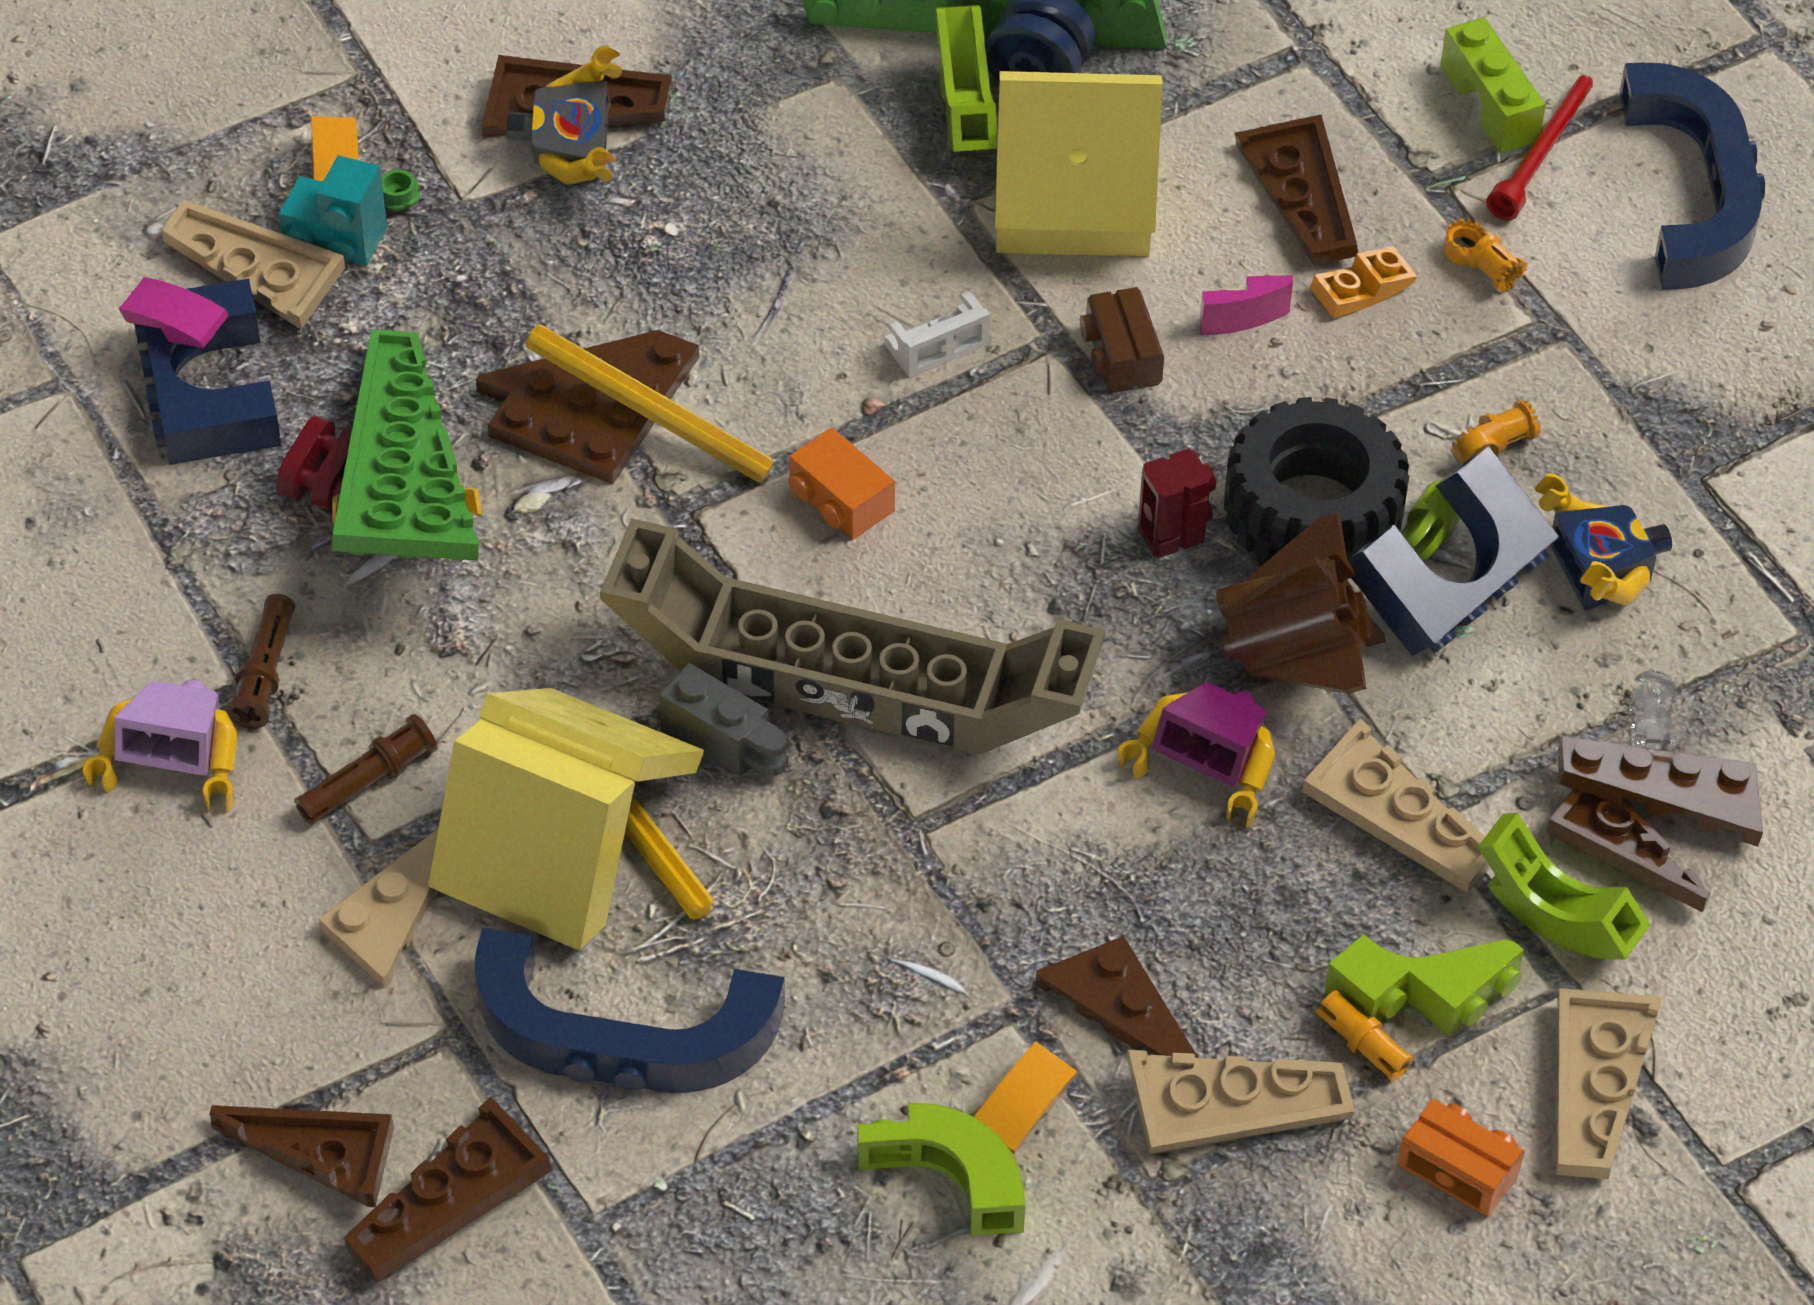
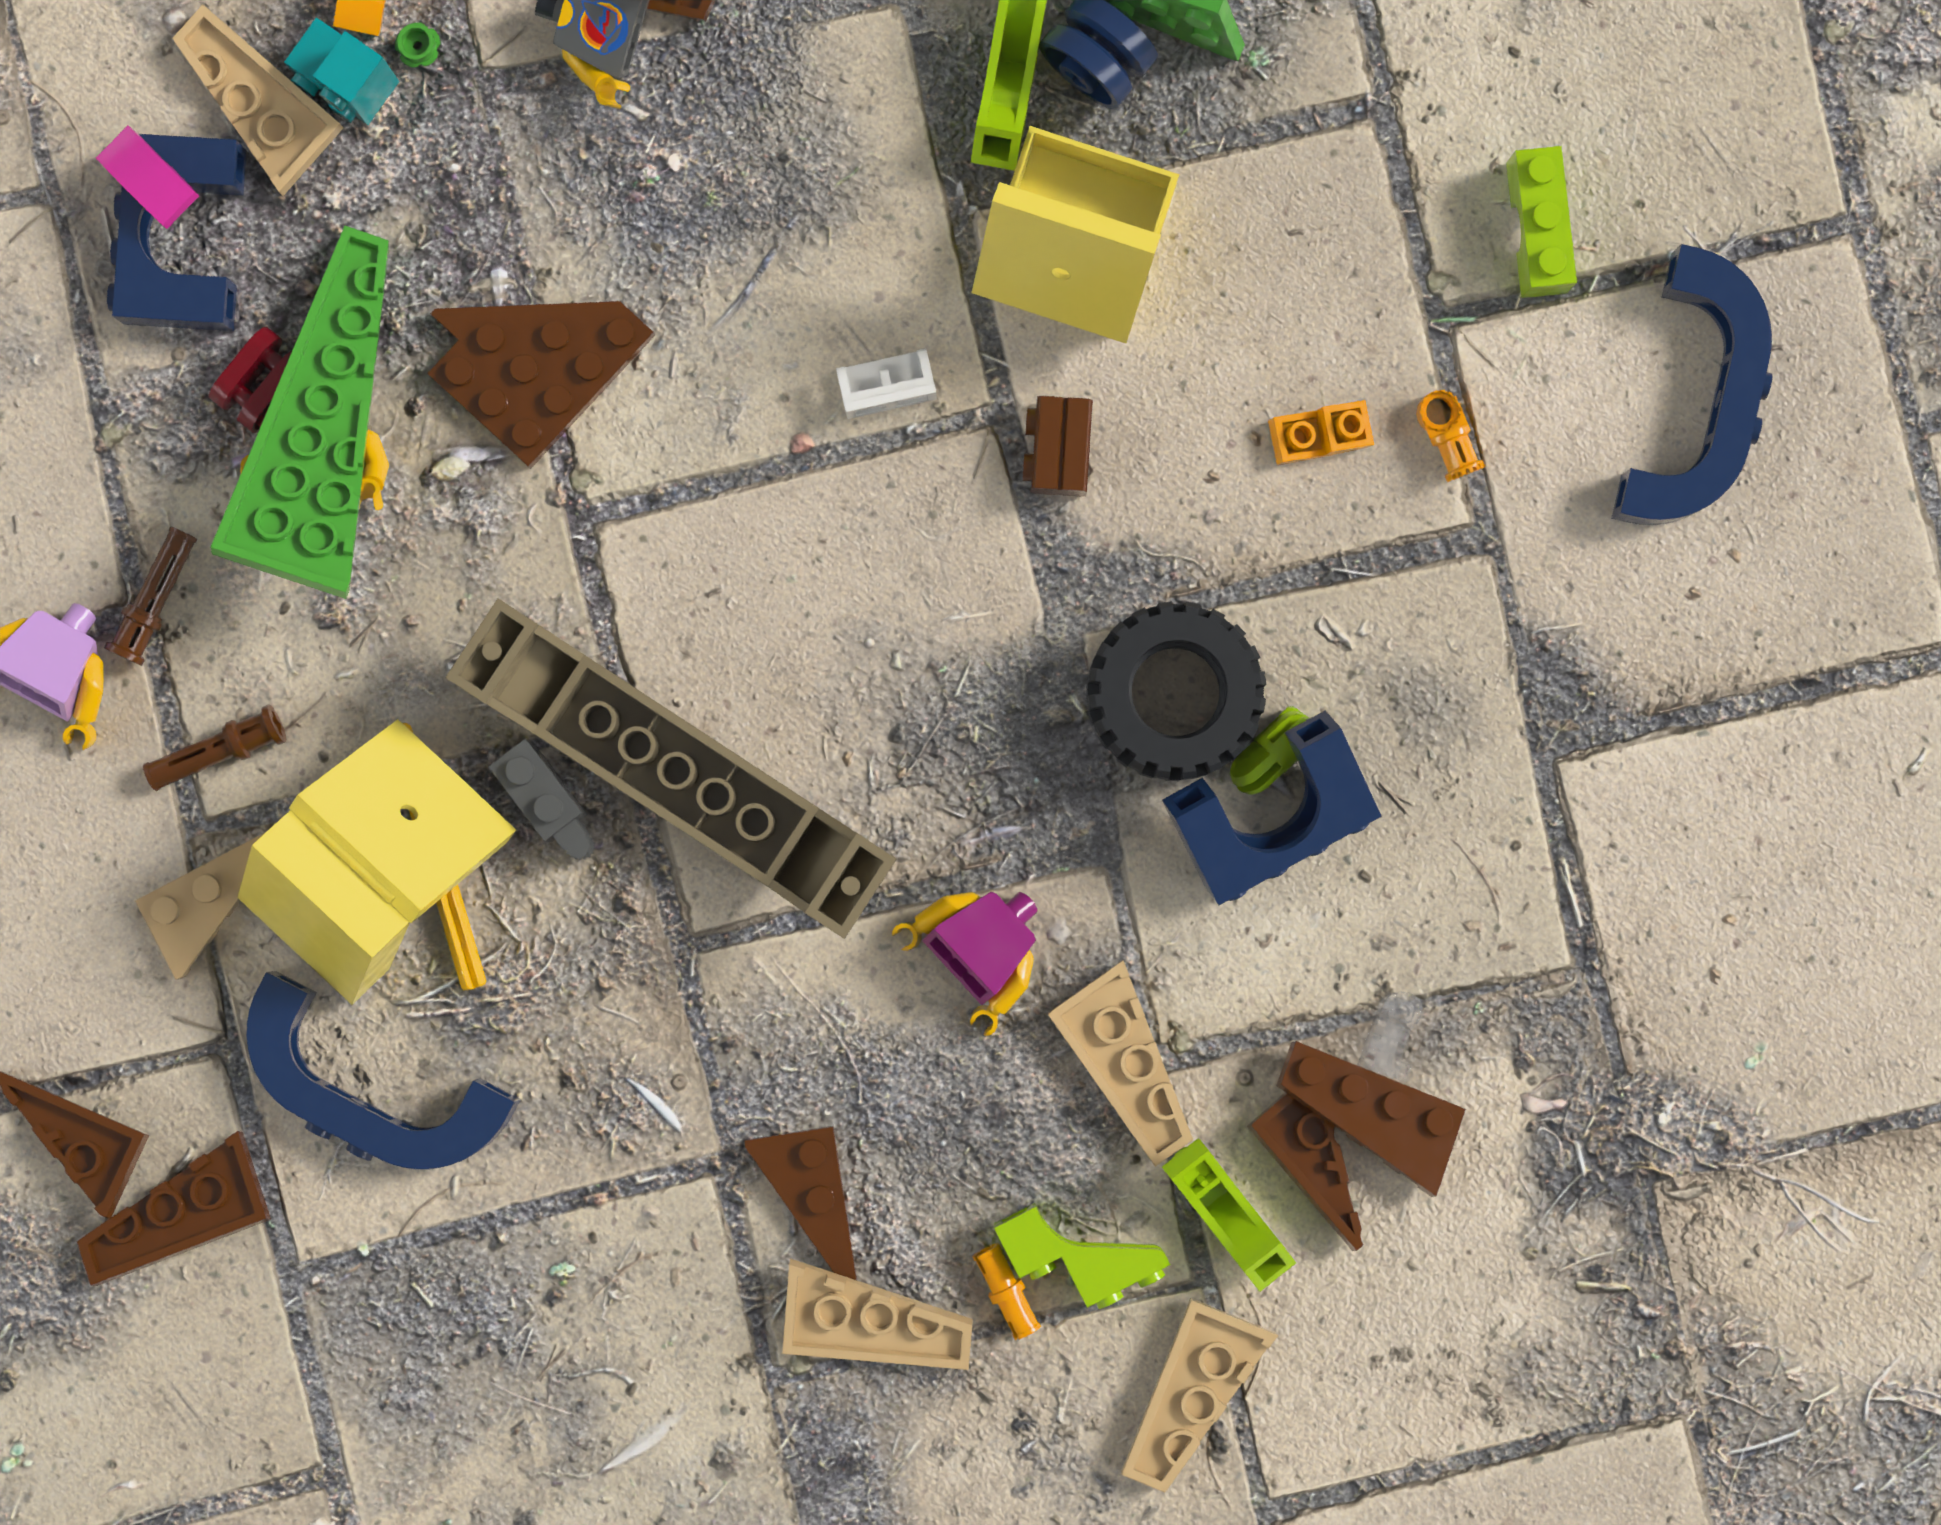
camera: 15 degrees right, 35 degrees up
yellow axle [526,324,774,483] -> none
orange brick [789,427,895,540] -> none
lime arch [857,1103,1025,1236] -> none
light orange slope [974,1041,1078,1153] -> none
dark red brick [1137,448,1216,558] -> none
dark pink slope [1200,275,1293,336] -> none
reddish brown brick [1216,512,1386,694] -> none
reddish brown wing [1234,114,1358,265] -> none
orange brick [1397,1098,1524,1217] -> none
light orange connector [1450,400,1541,465] -> none
red piece [1486,75,1593,221] -> none
torso [1534,473,1672,611] -> none

